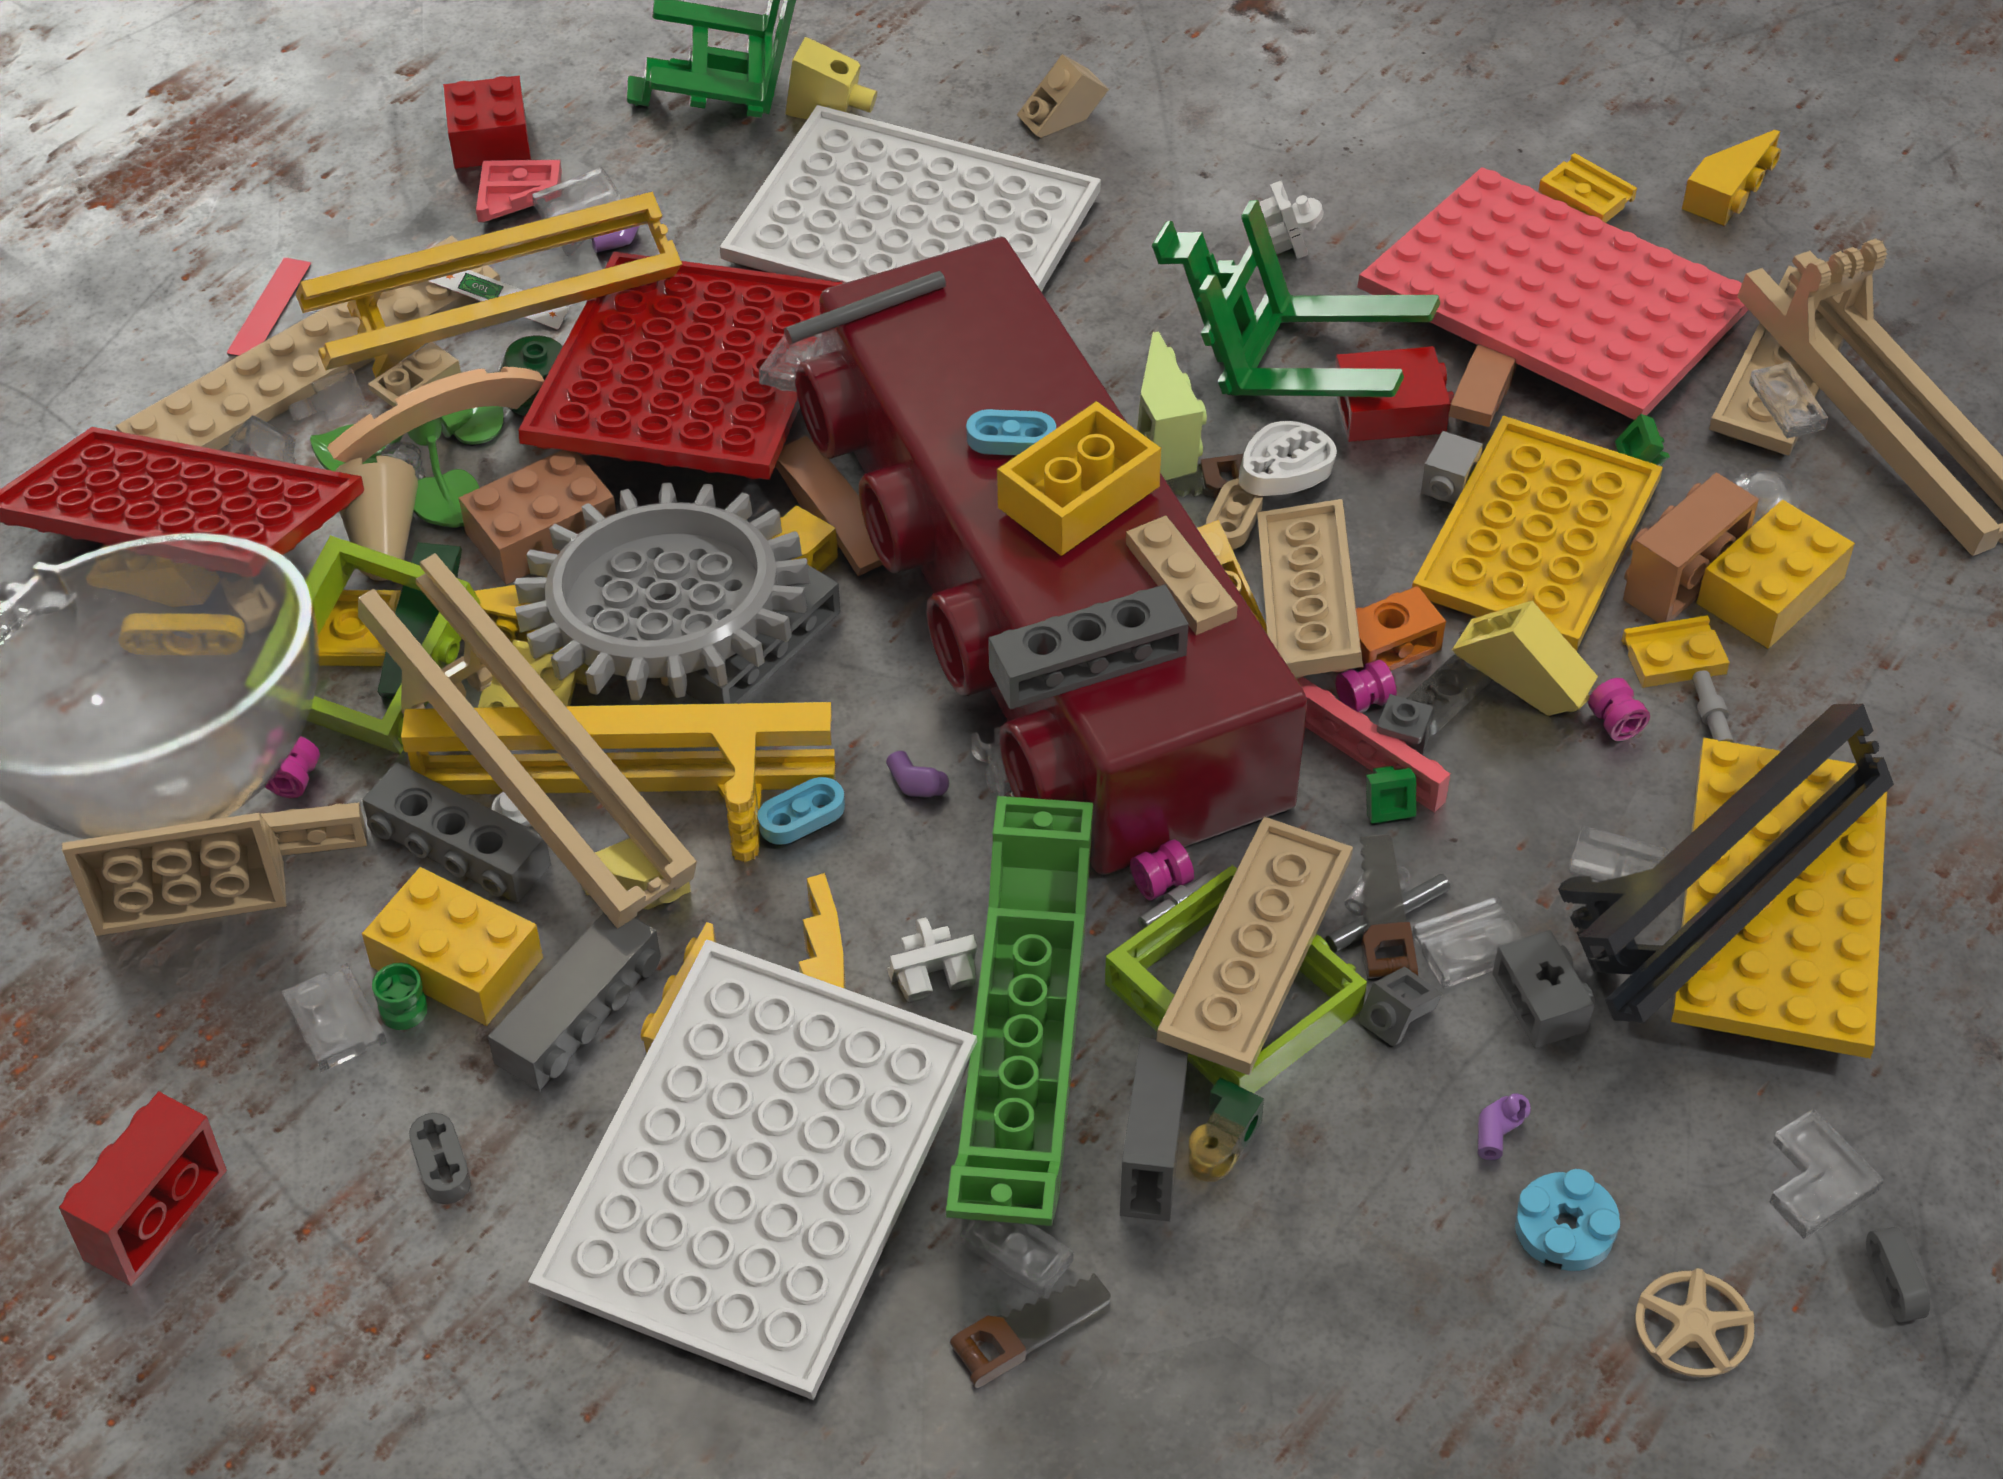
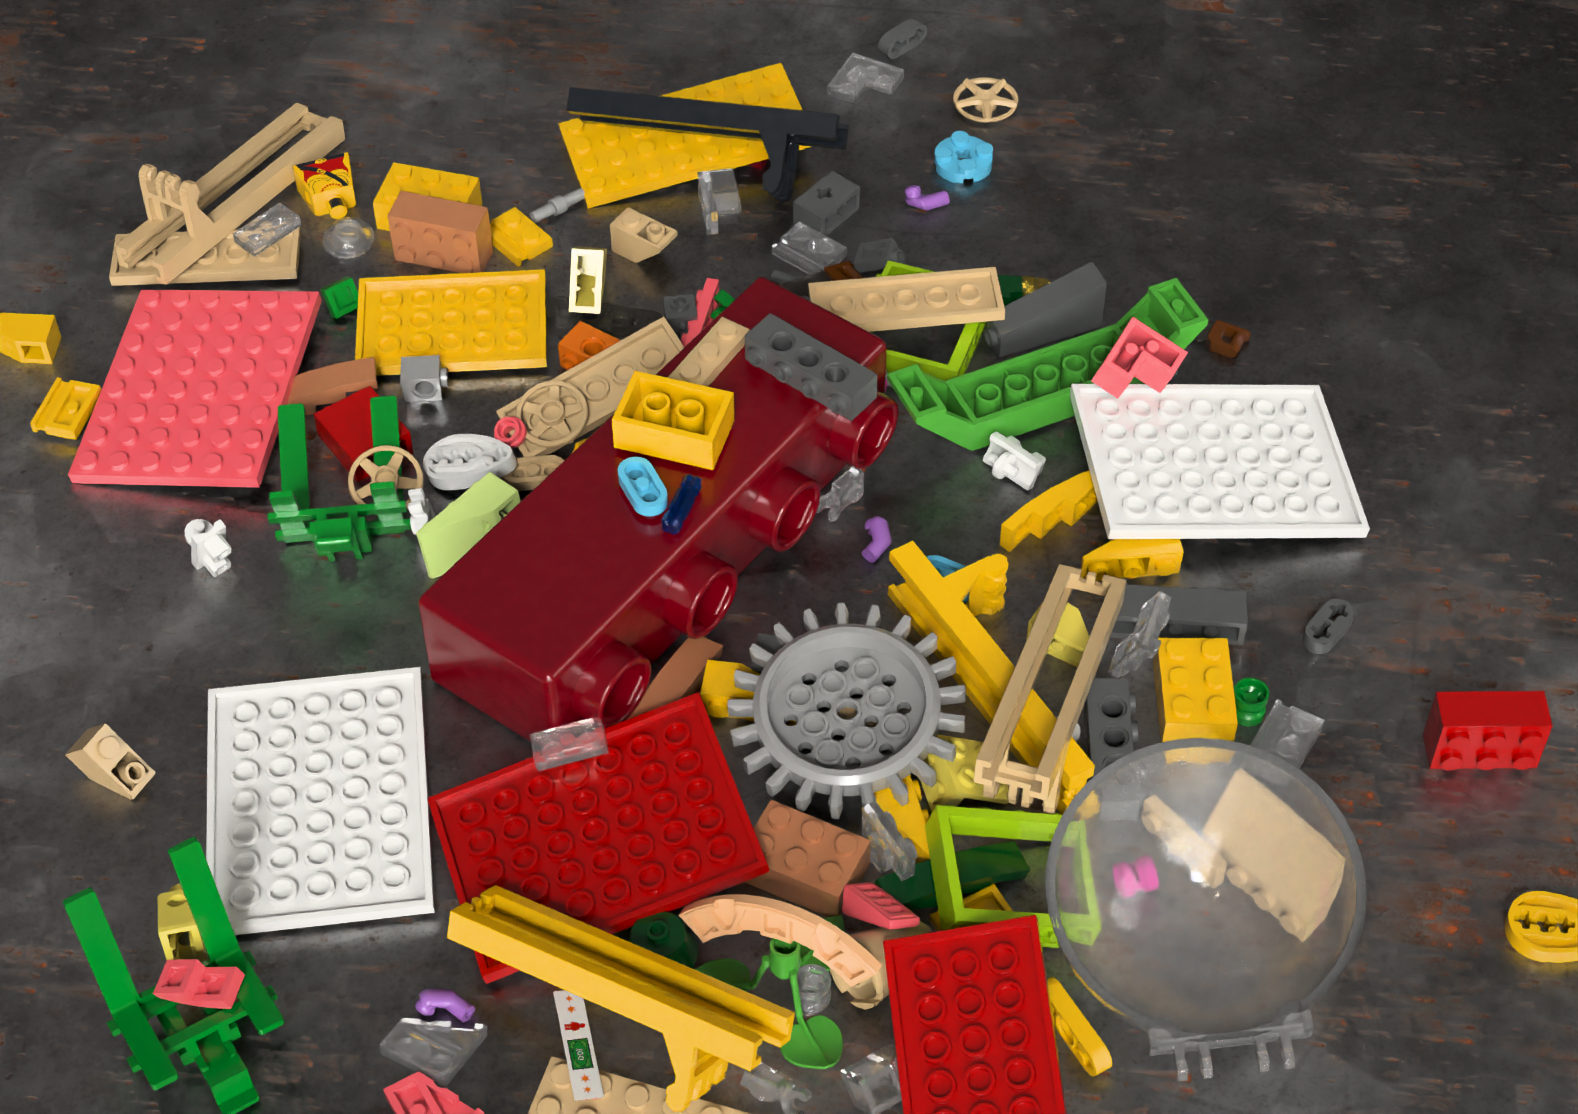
camera: 120 degrees left, 0 degrees up
dark grey bar [784,271,946,344] -> none
dark pink wheel [1588,678,1650,741] -> none
none -> coral slope [153,959,245,1009]
none -> torso [292,152,356,219]
none -> tan wheel [348,445,423,515]
none -> white plate [408,488,436,535]
none -> coral plate [494,416,527,449]
none -> tan wheel [516,381,589,448]
none -> tan slope [610,207,678,263]
none -> clear blue axle [661,474,702,535]
none -> coral slope [842,882,920,930]
none -> clear plate [861,801,917,881]
none -> coral brick [1091,317,1188,398]
none -> clear plate [1108,591,1172,678]

